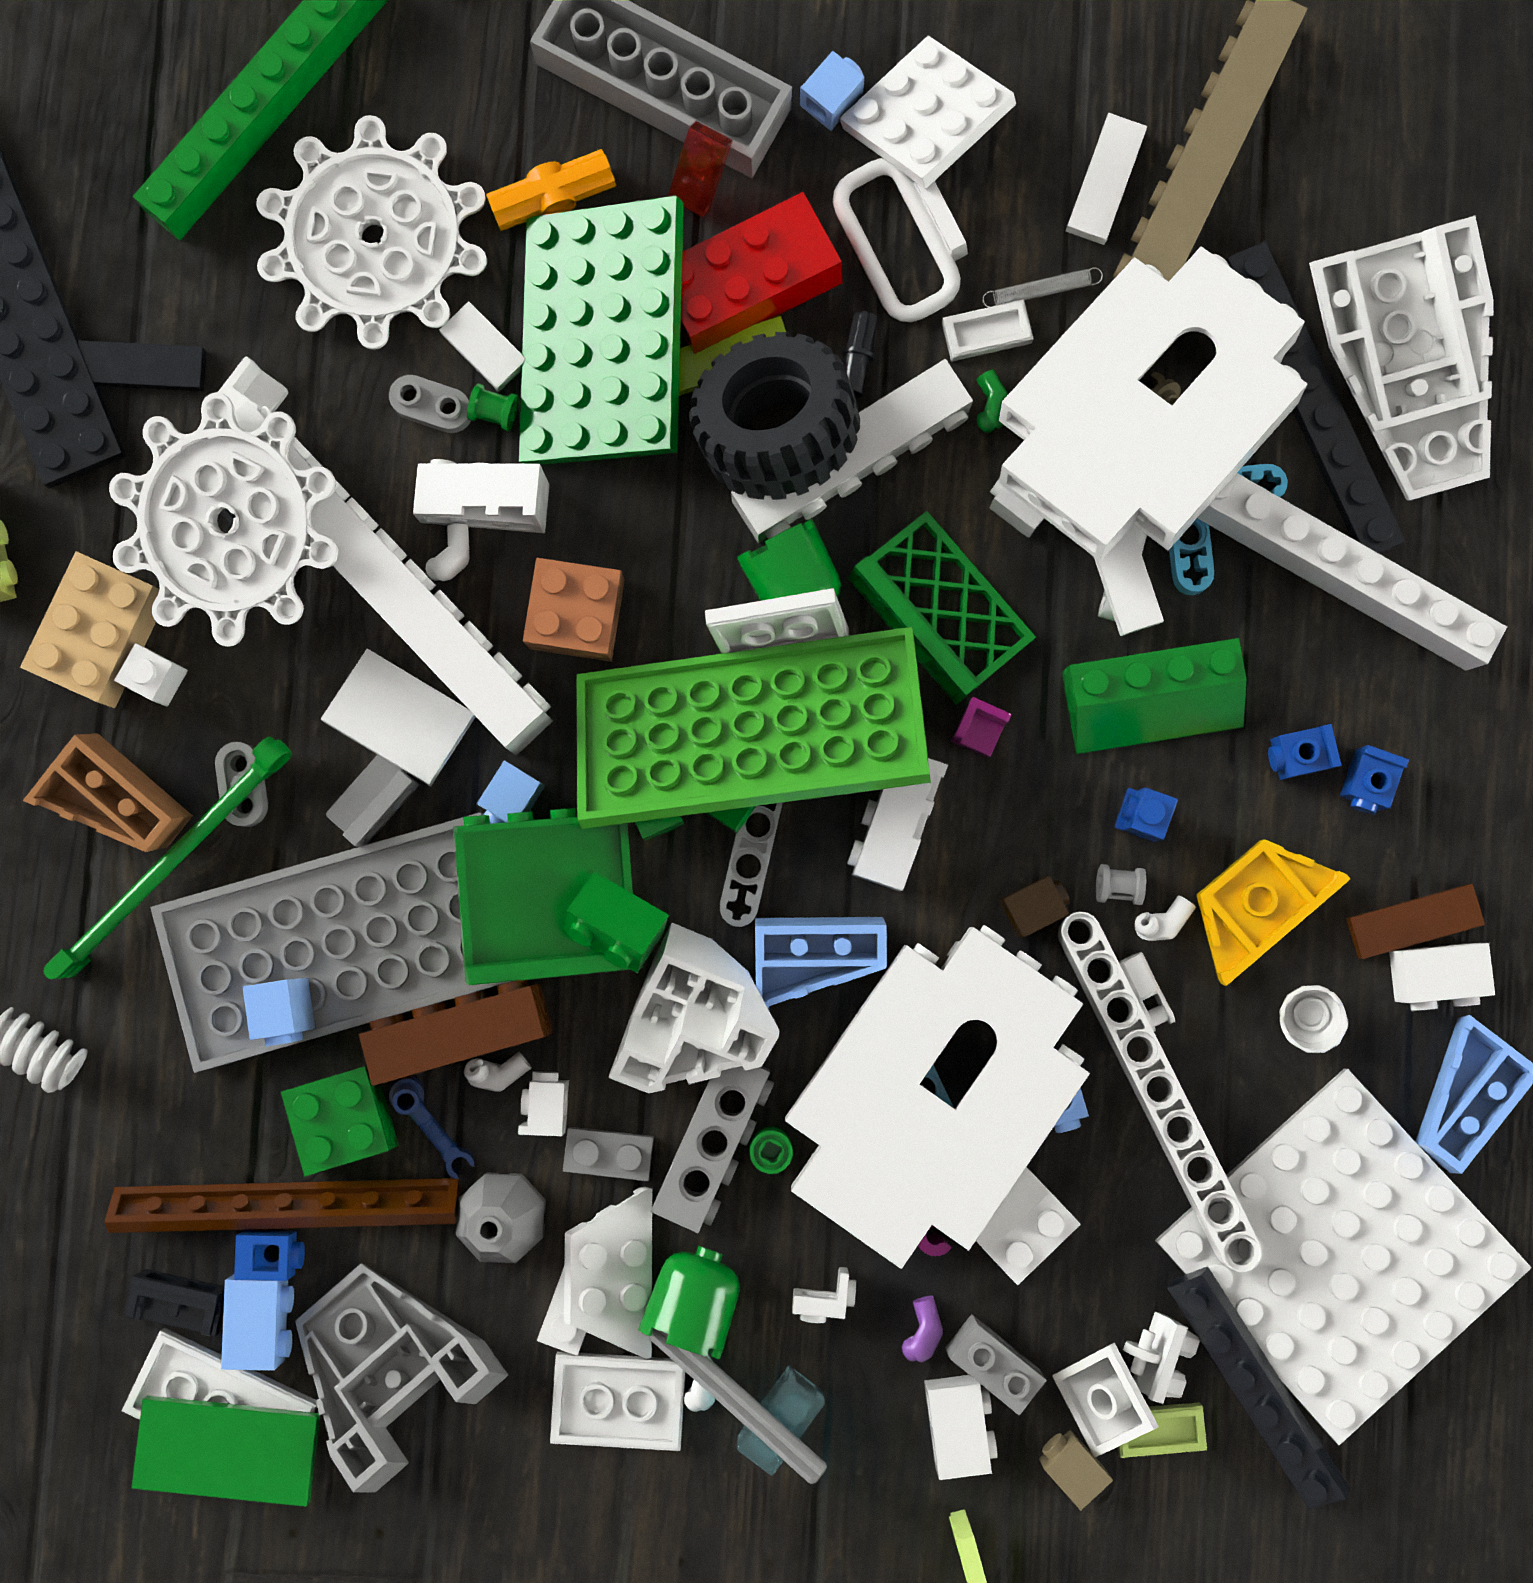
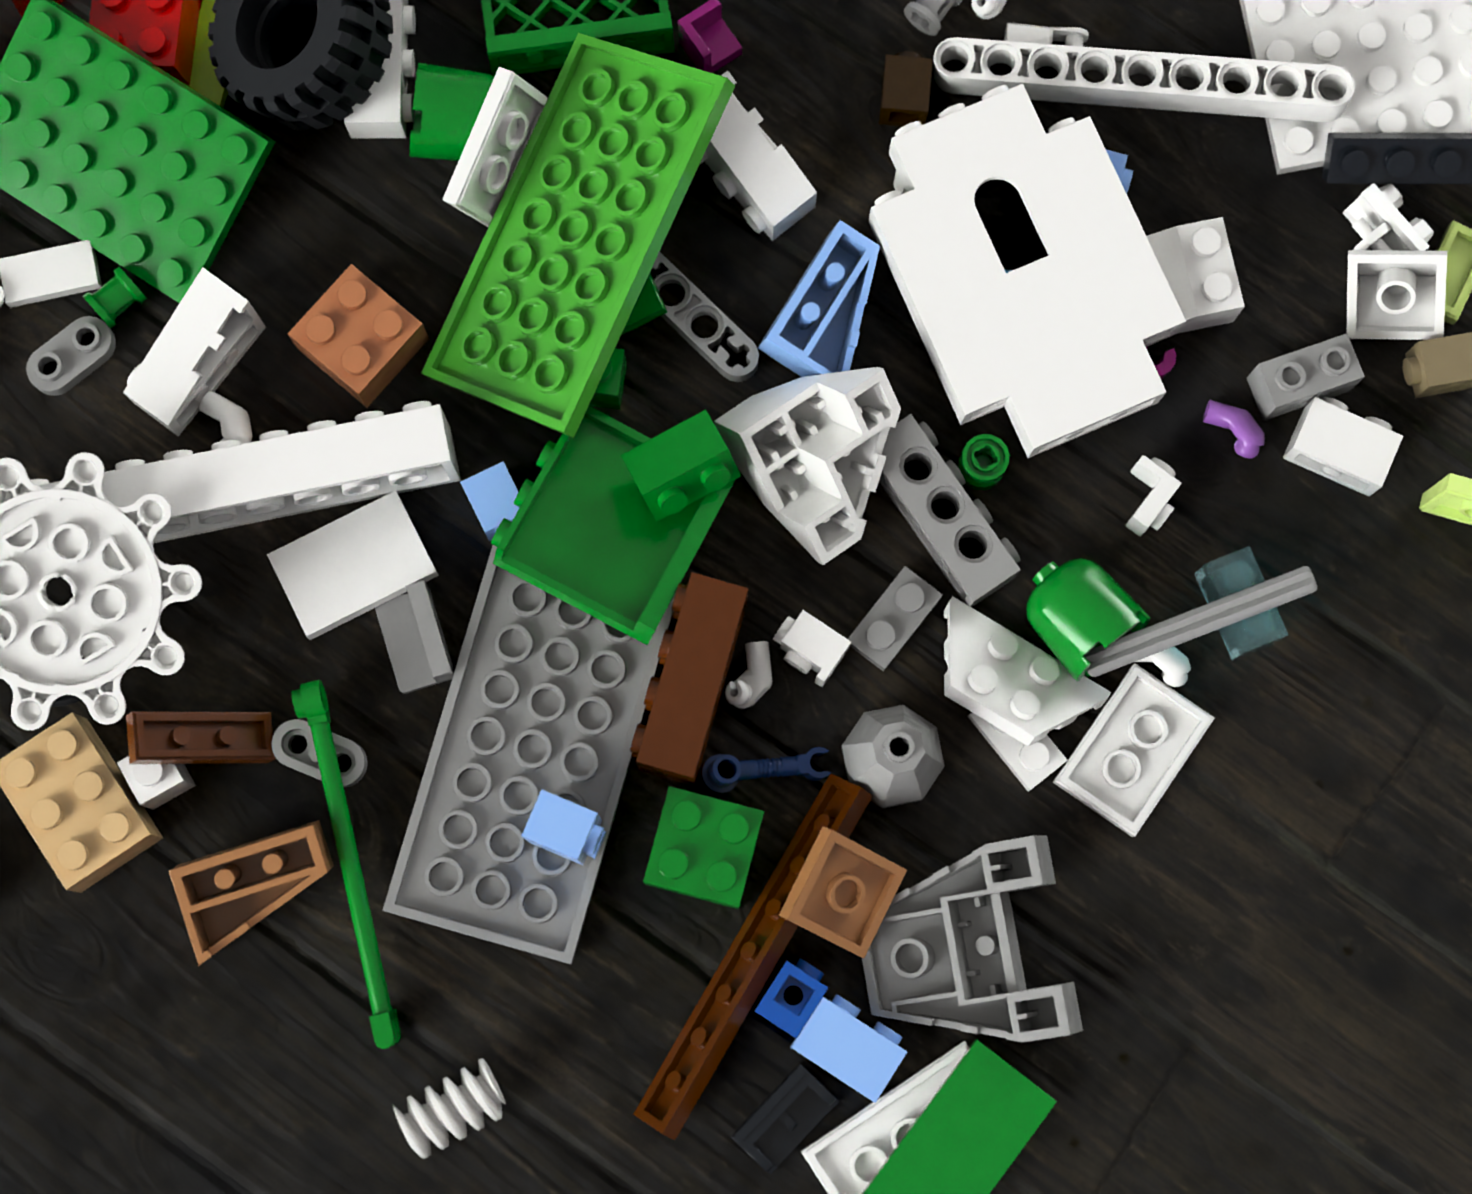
camera: 60 degrees left, 5 degrees down
none -> reddish brown tile [126,712,275,764]
none -> medium nougat plate [779,826,907,959]

